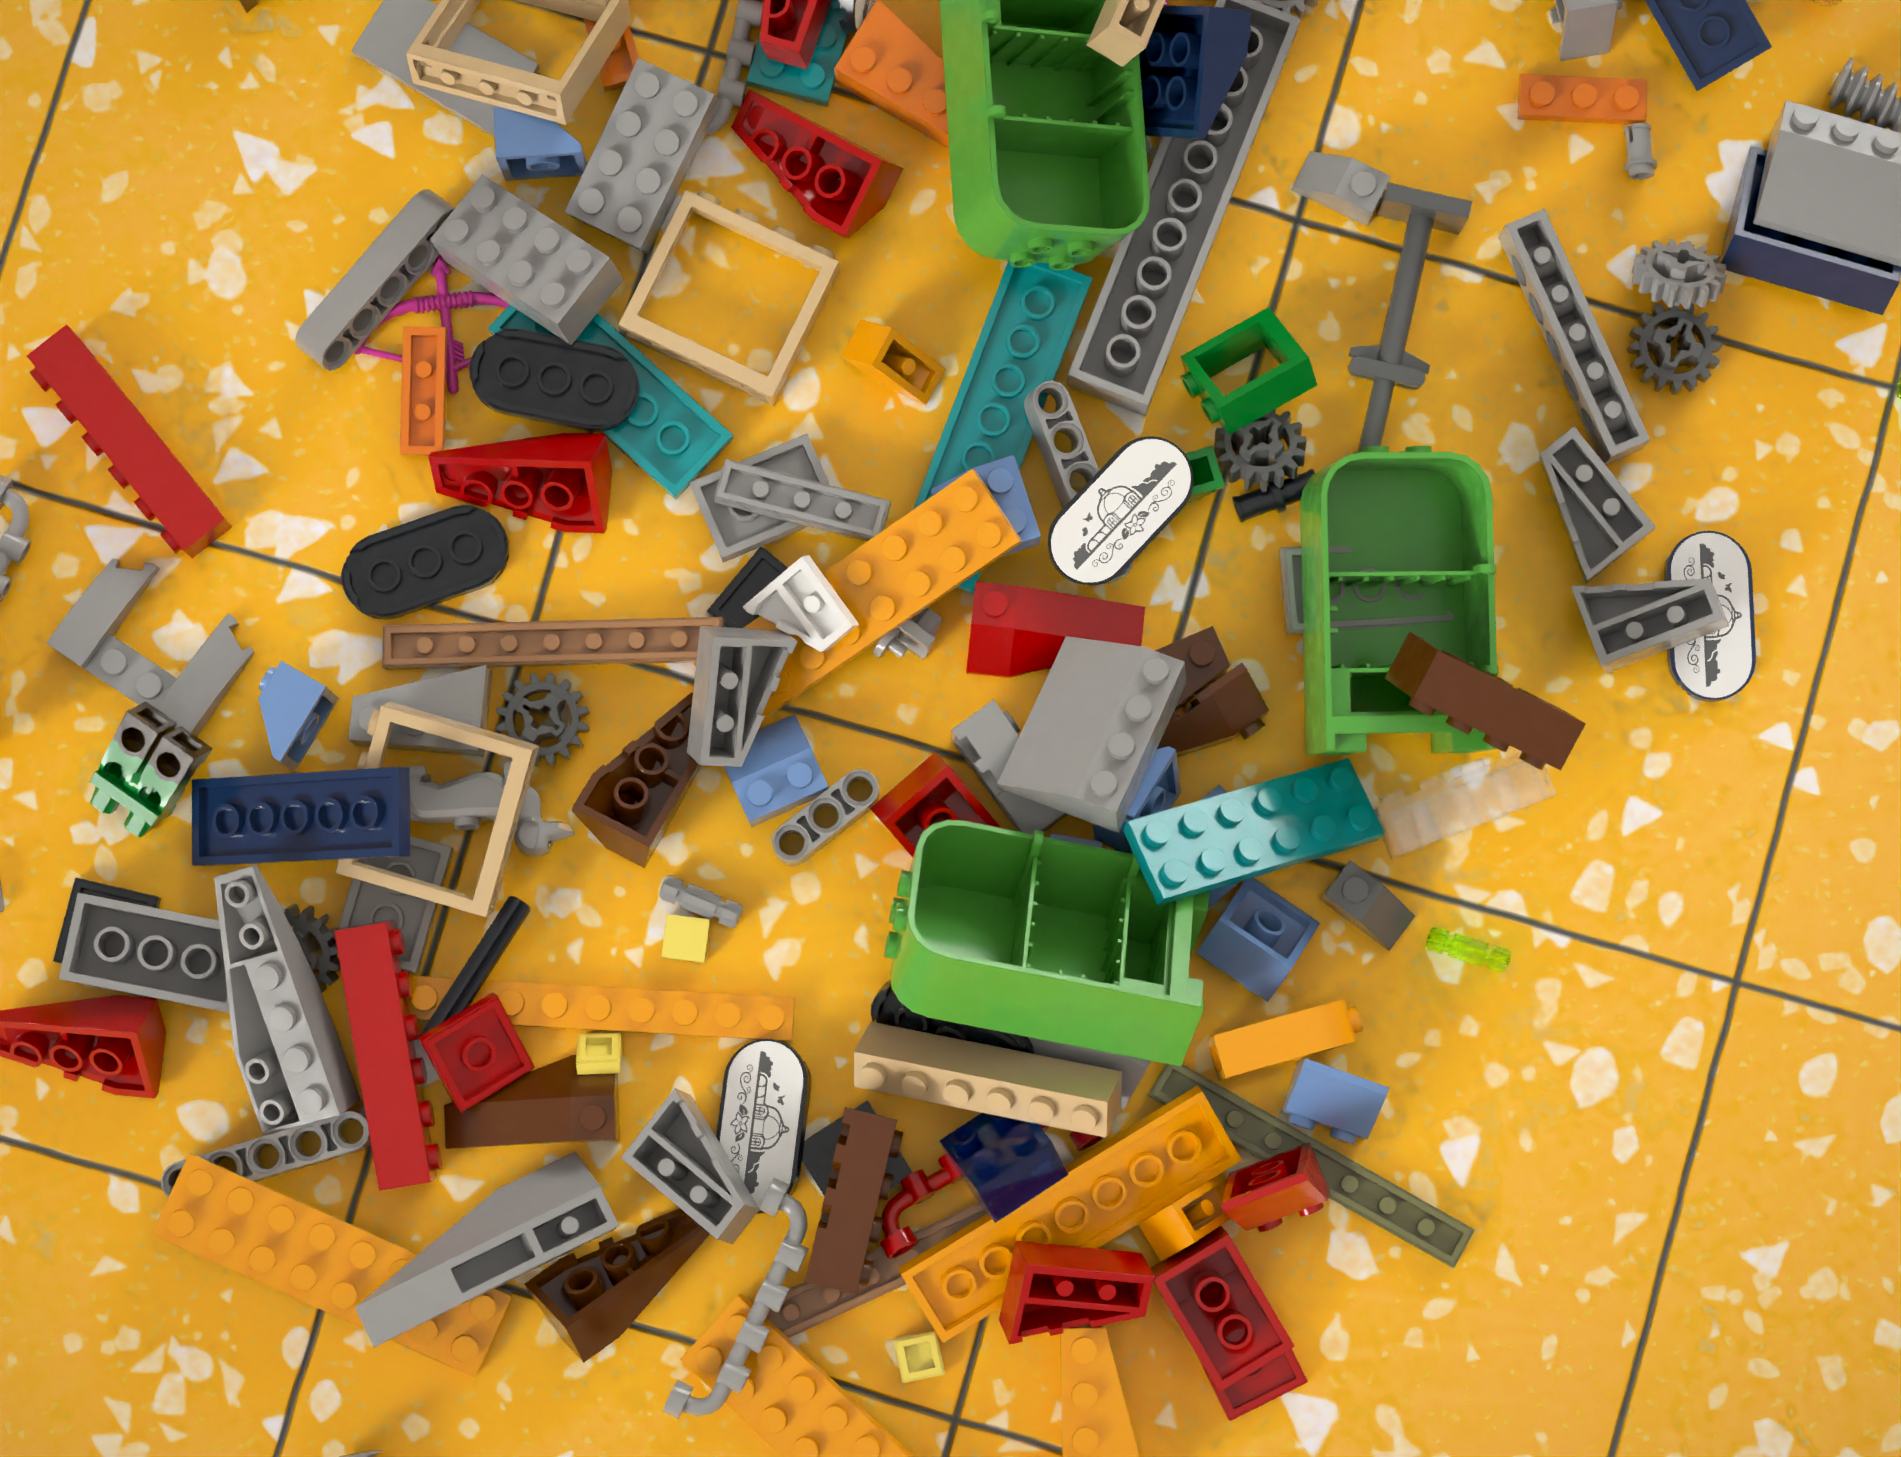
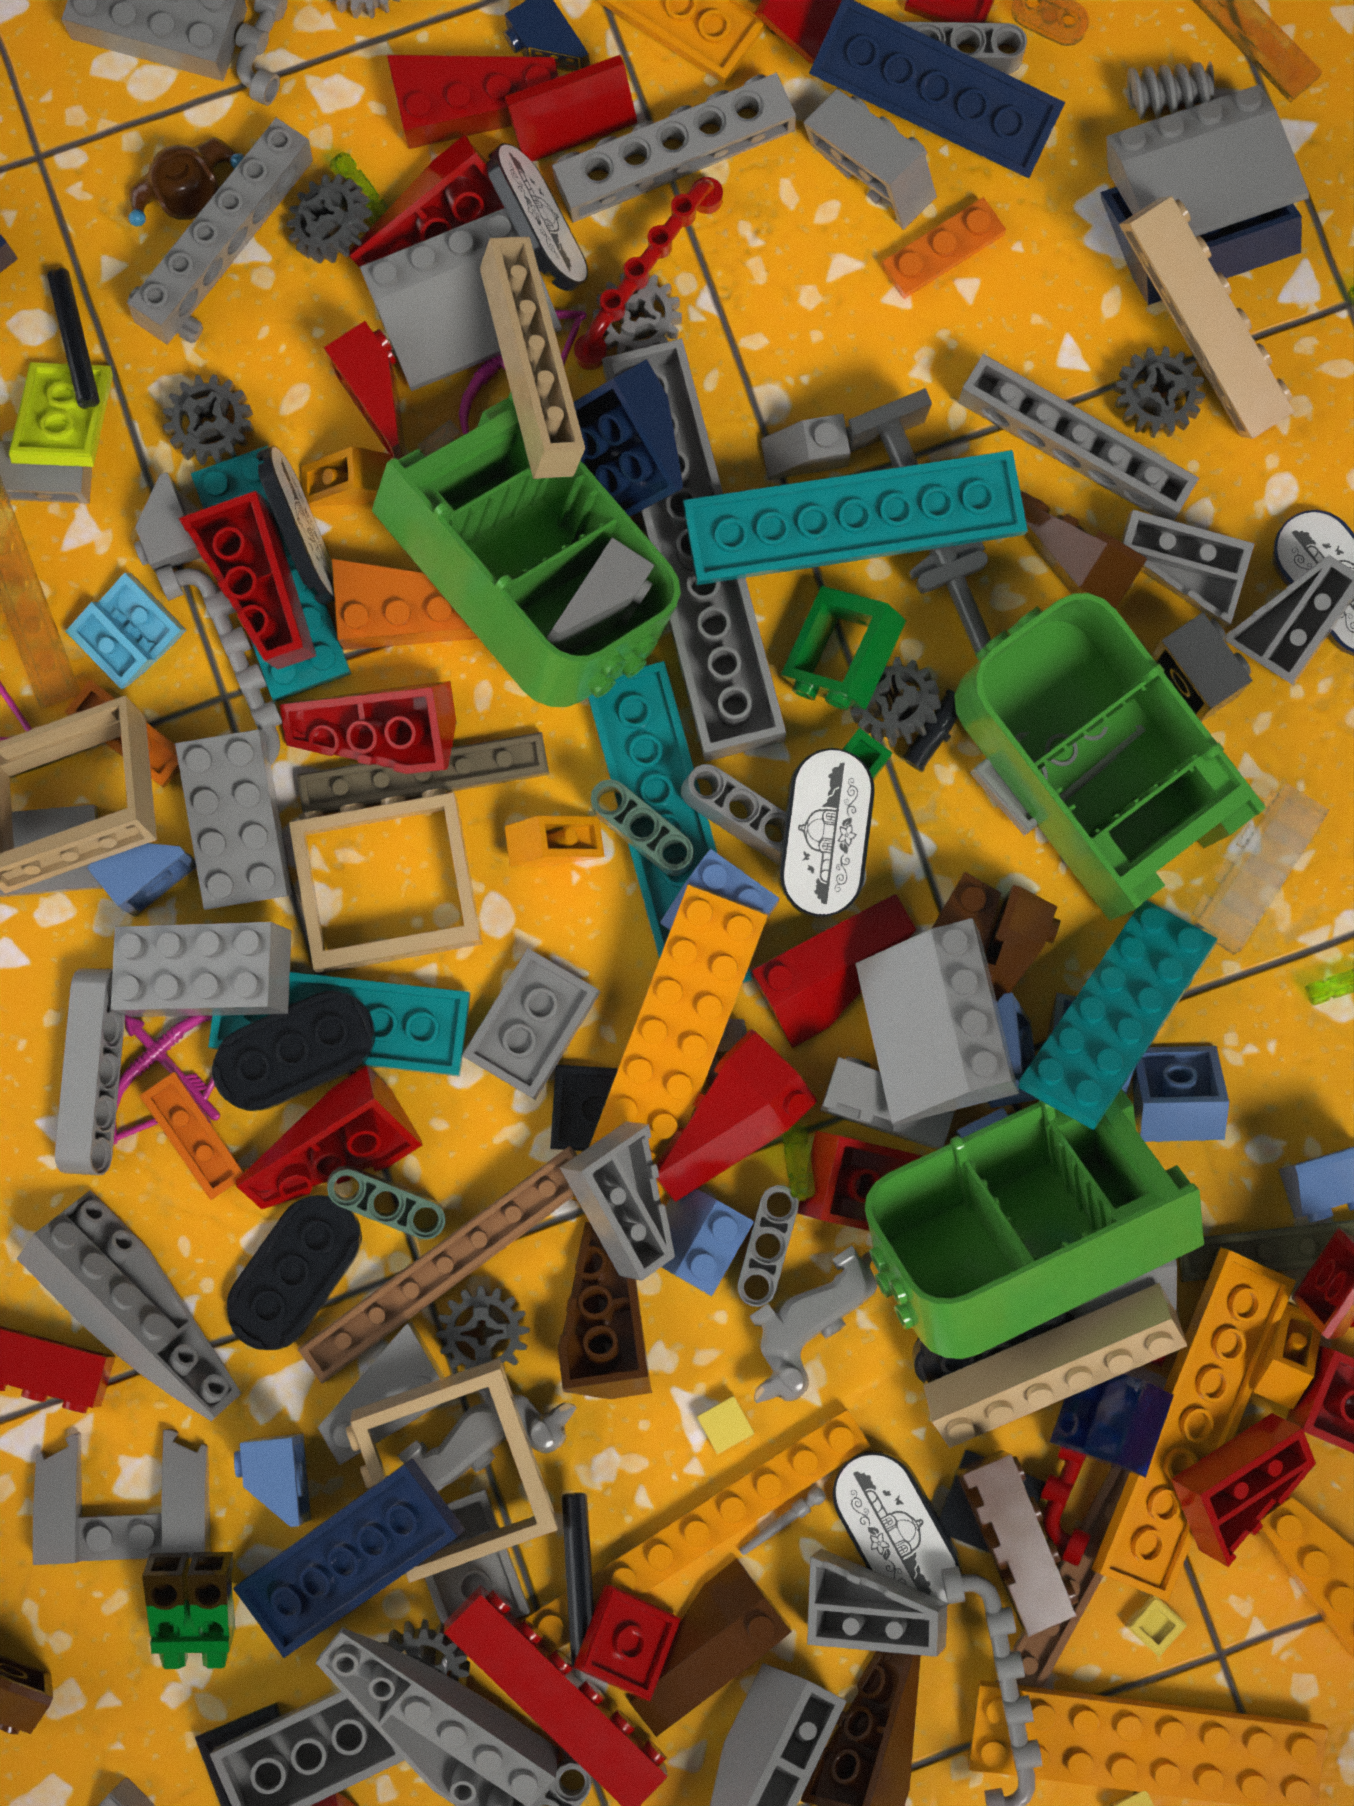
camera: 30 degrees left, 0 degrees up
light yellow tile [576,1032,622,1075] -> none
light grey axle [659,875,743,928] -> none
light grey tile [714,459,891,542] -> none
white wing [743,555,859,652] -> none
light orange window [1207,999,1363,1081] -> none
dark grey slope [1320,860,1415,951] -> none
reddish brown wedge [1385,632,1586,770] -> none
light grey pin [1624,123,1658,180] -> none
light grey gear [1632,239,1727,309] -> none
none -> light grey wedge [17,1190,241,1421]
none -> dark tan tile [297,732,549,814]
none -> sand green beam [327,1165,445,1240]
none -> light grey slope [546,538,655,654]
none -> sand green beam [591,779,694,876]
none -> red wedge [656,1029,818,1202]
none -> teal plate [683,450,1028,585]
none -> light grey piece [739,1487,826,1556]
none -> light grey animal [749,1245,877,1403]
none -> clear neon green axle [782,1122,815,1201]
none -> reddish brown wedge [1020,490,1147,609]
none -> tan brick [1119,196,1294,439]
none -> dark grey brick [1151,612,1253,722]

